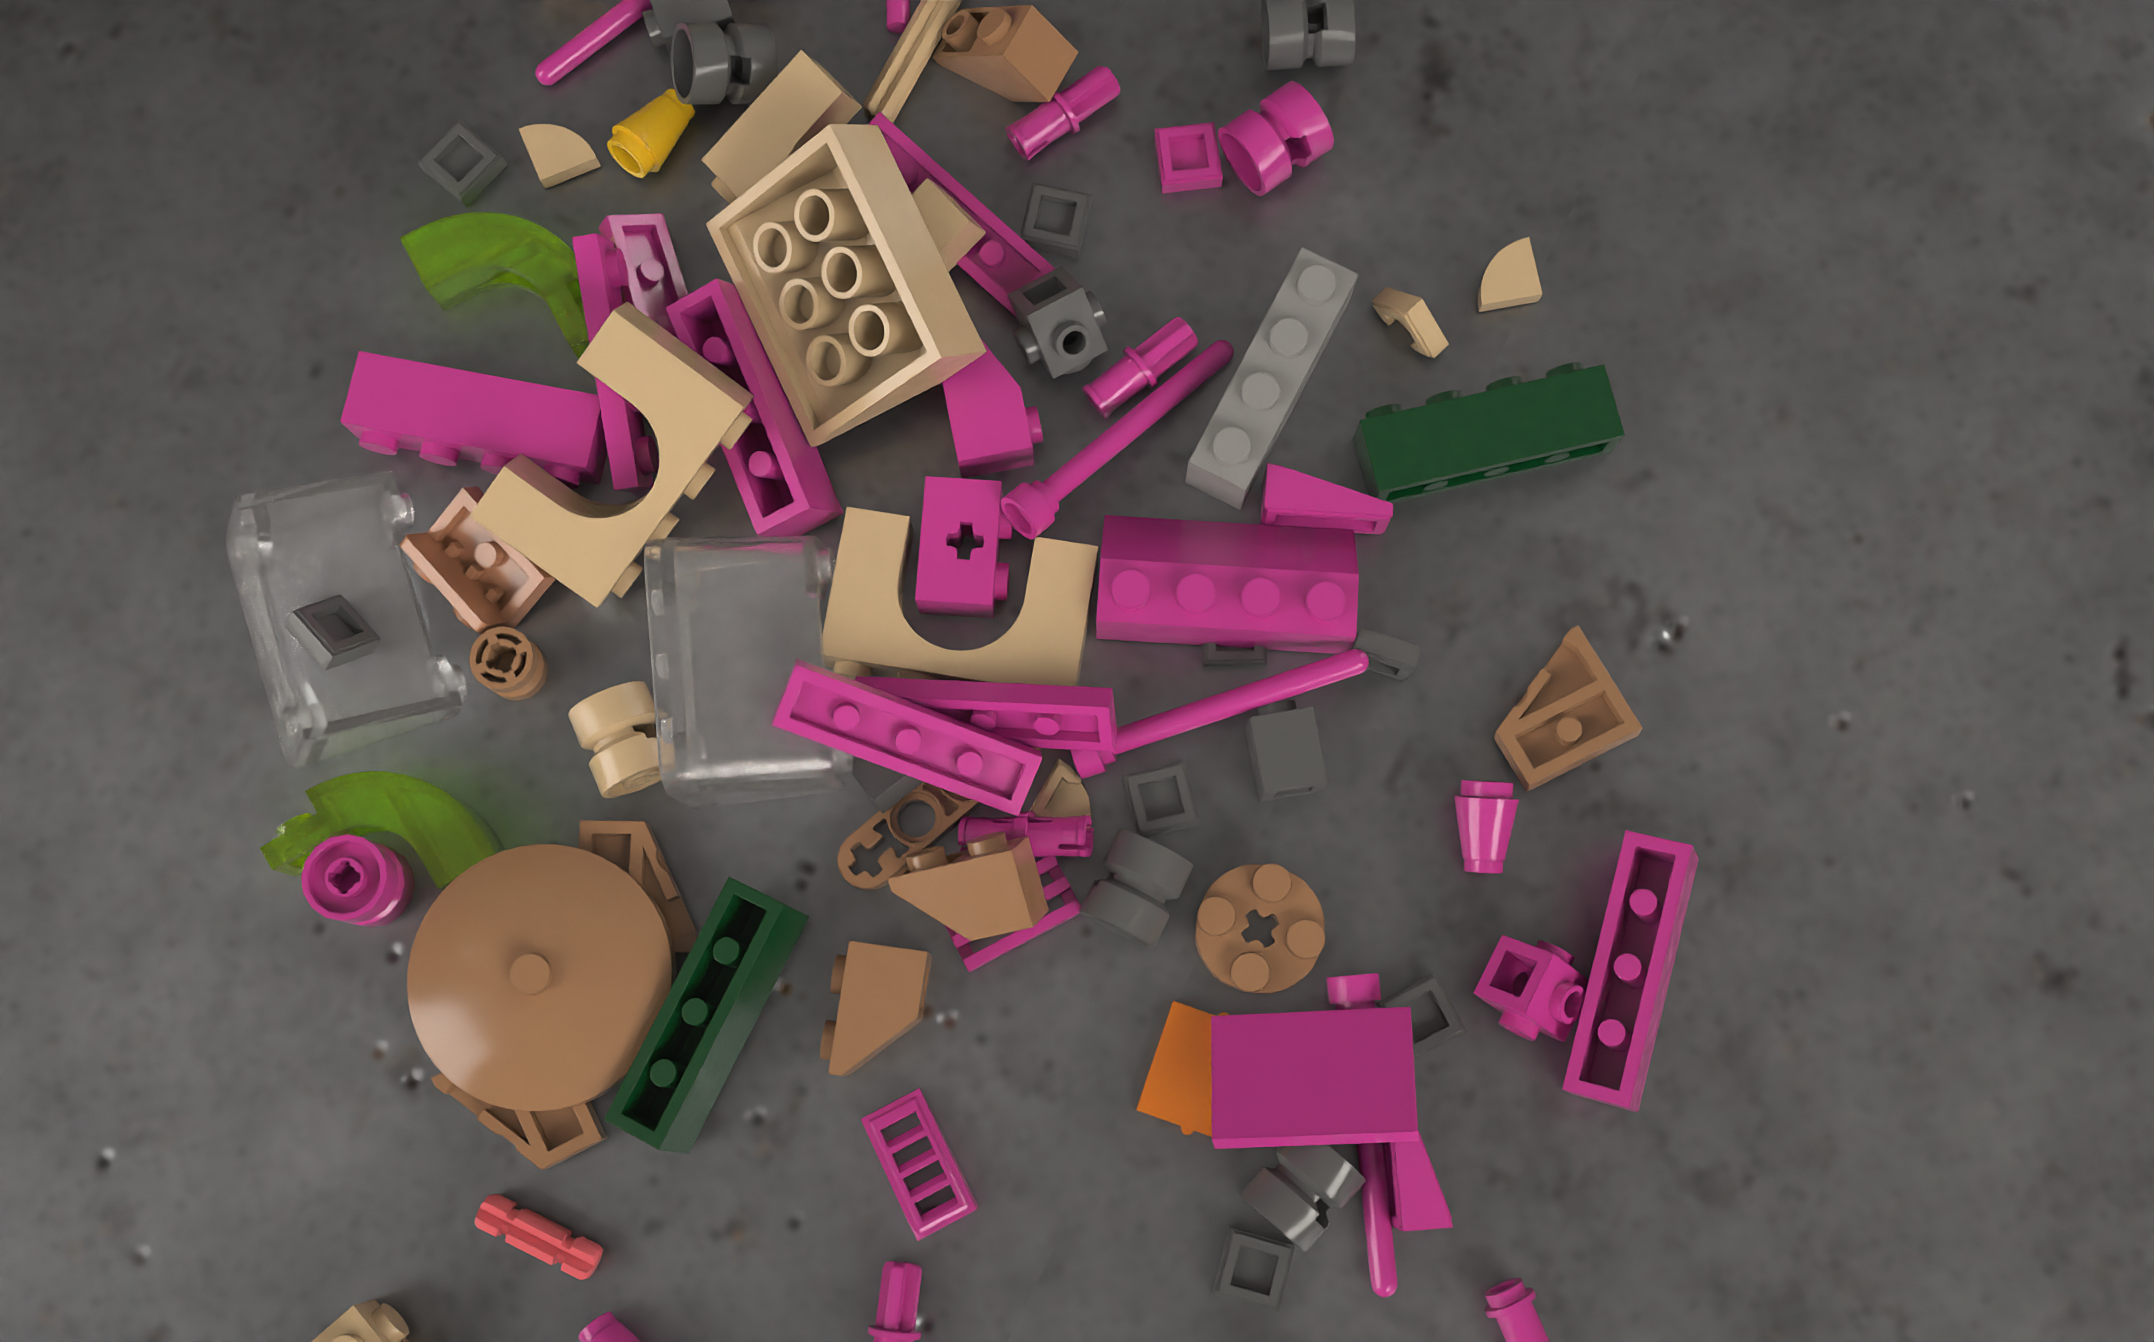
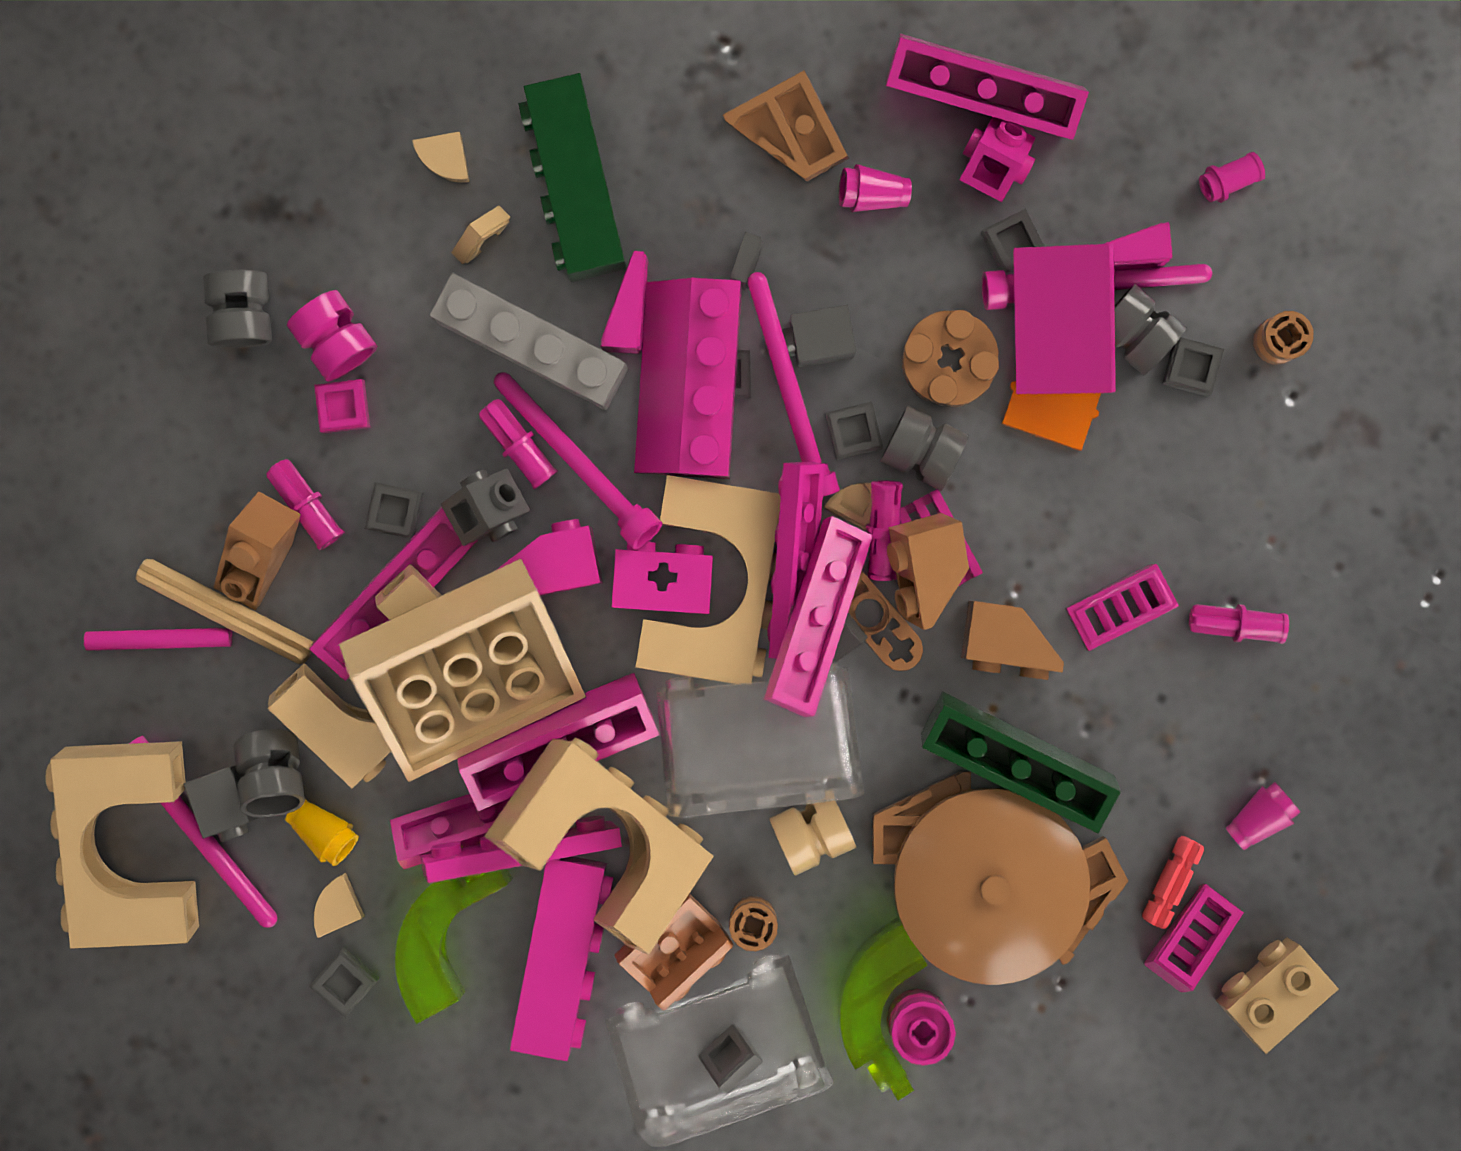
camera: 90 degrees left, 10 degrees up
none -> dark pink slope [1144,884,1244,992]

